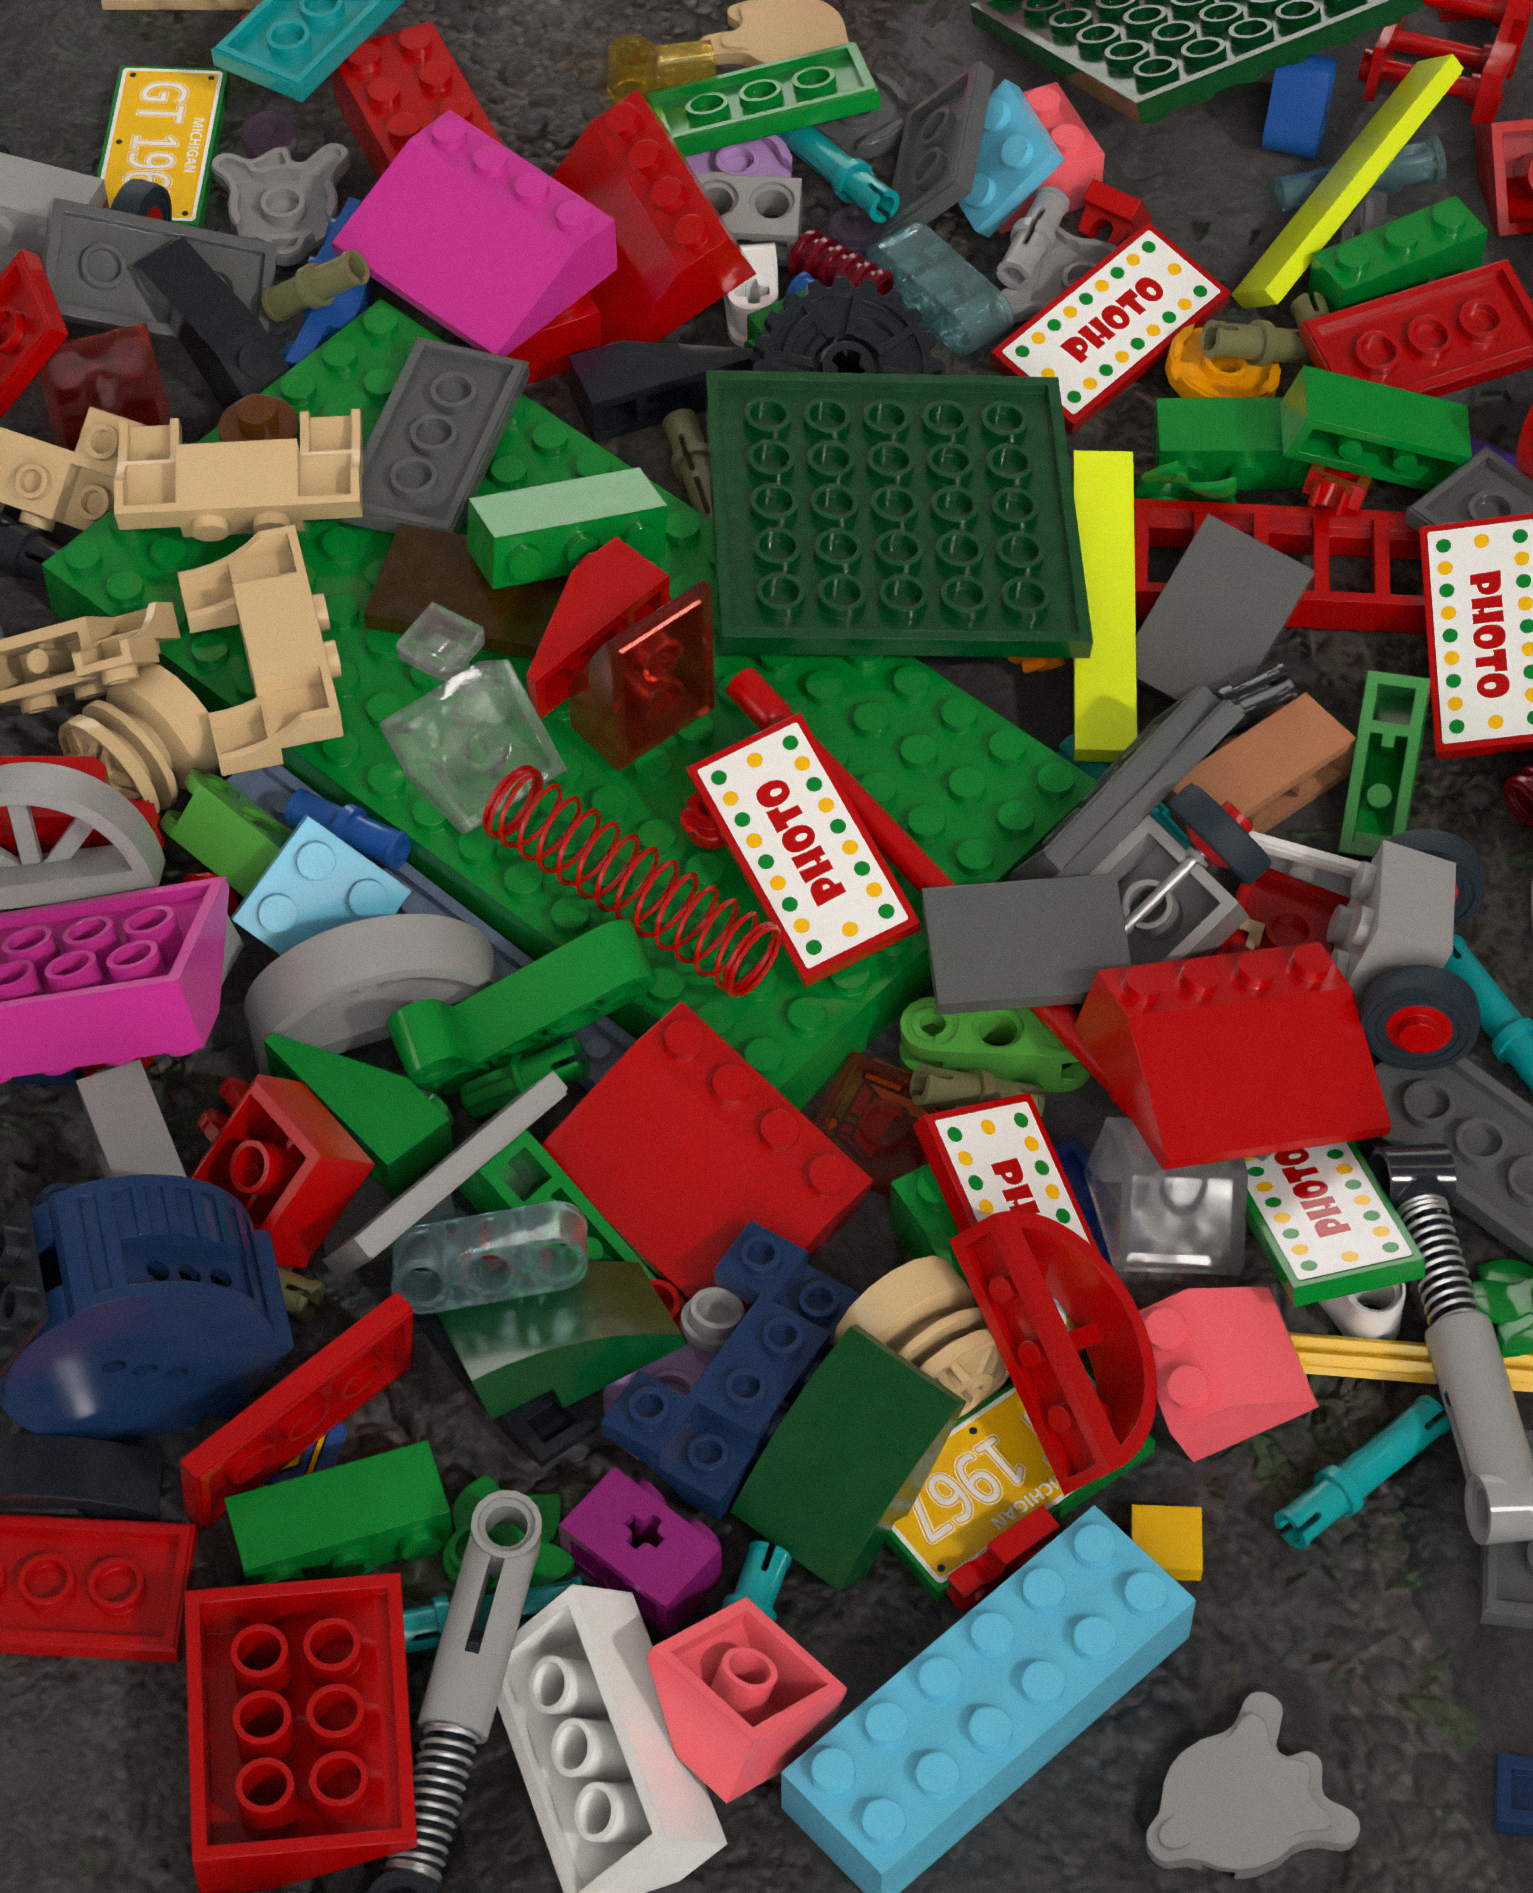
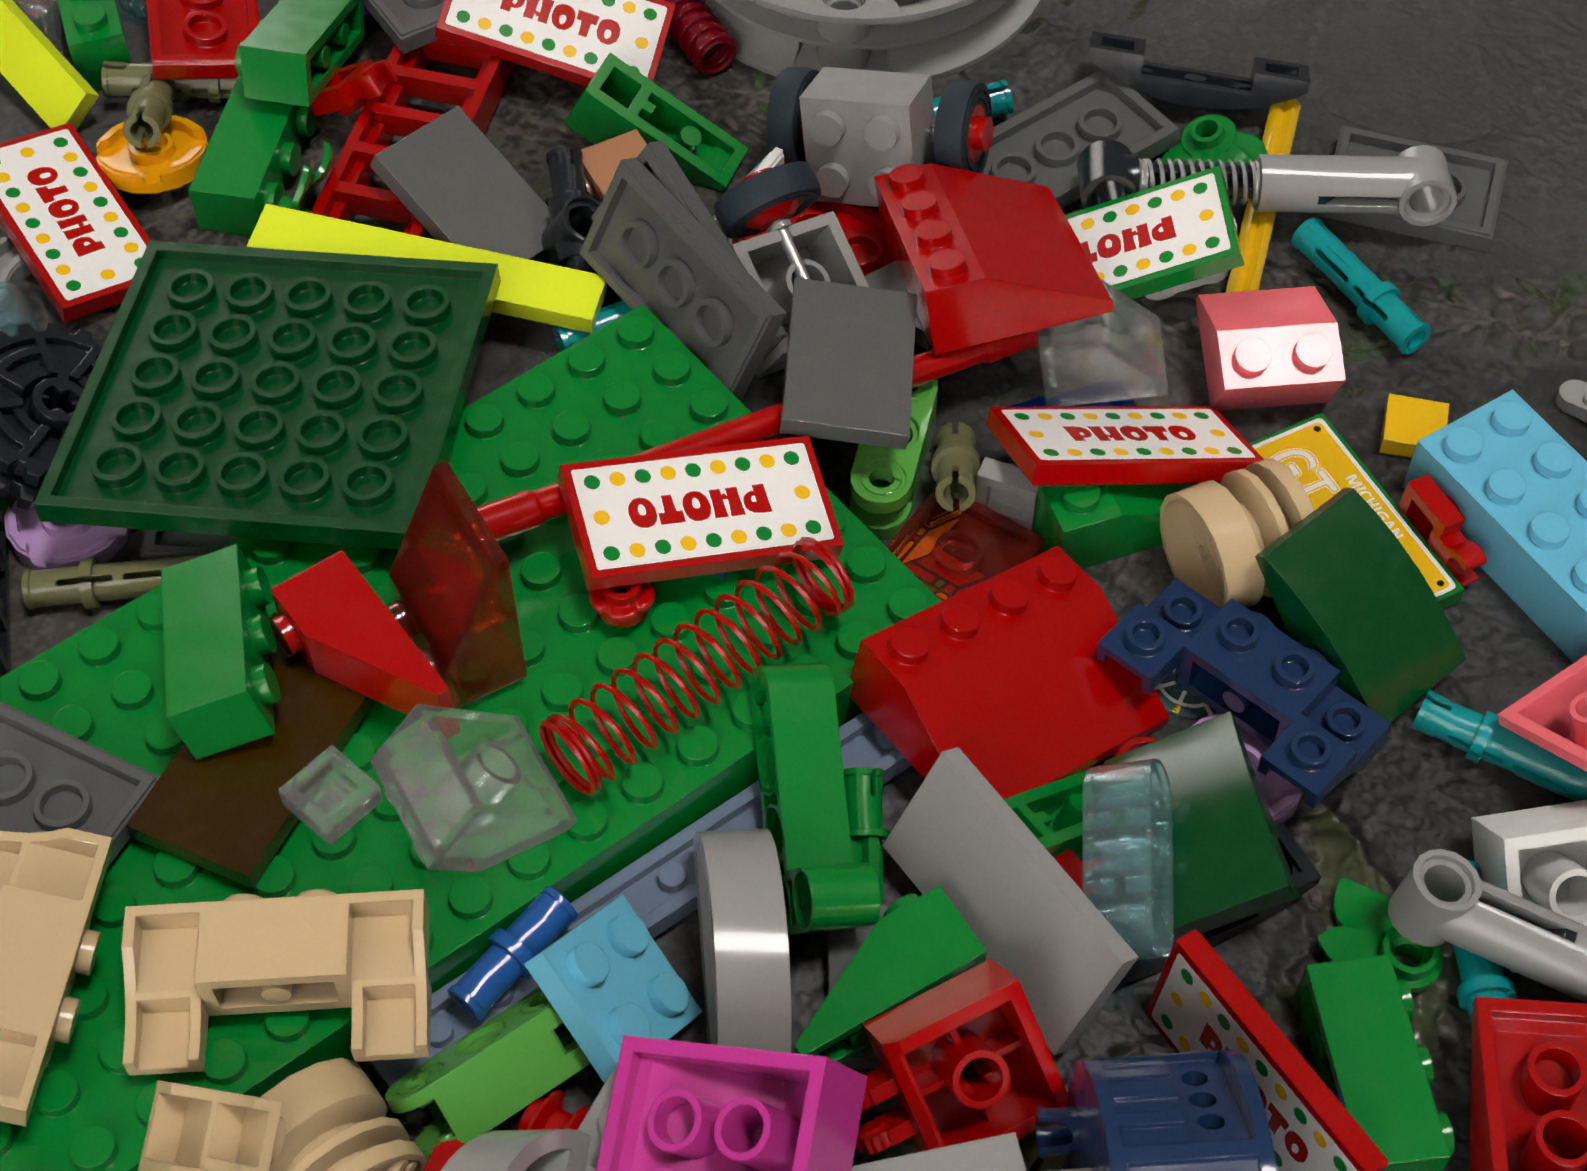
camera: 80 degrees left, 0 degrees up
magenta brick [559,1467,722,1638] -> none
light grey plate [680,1287,746,1352] -> none
red window [949,1211,1157,1496] -> none

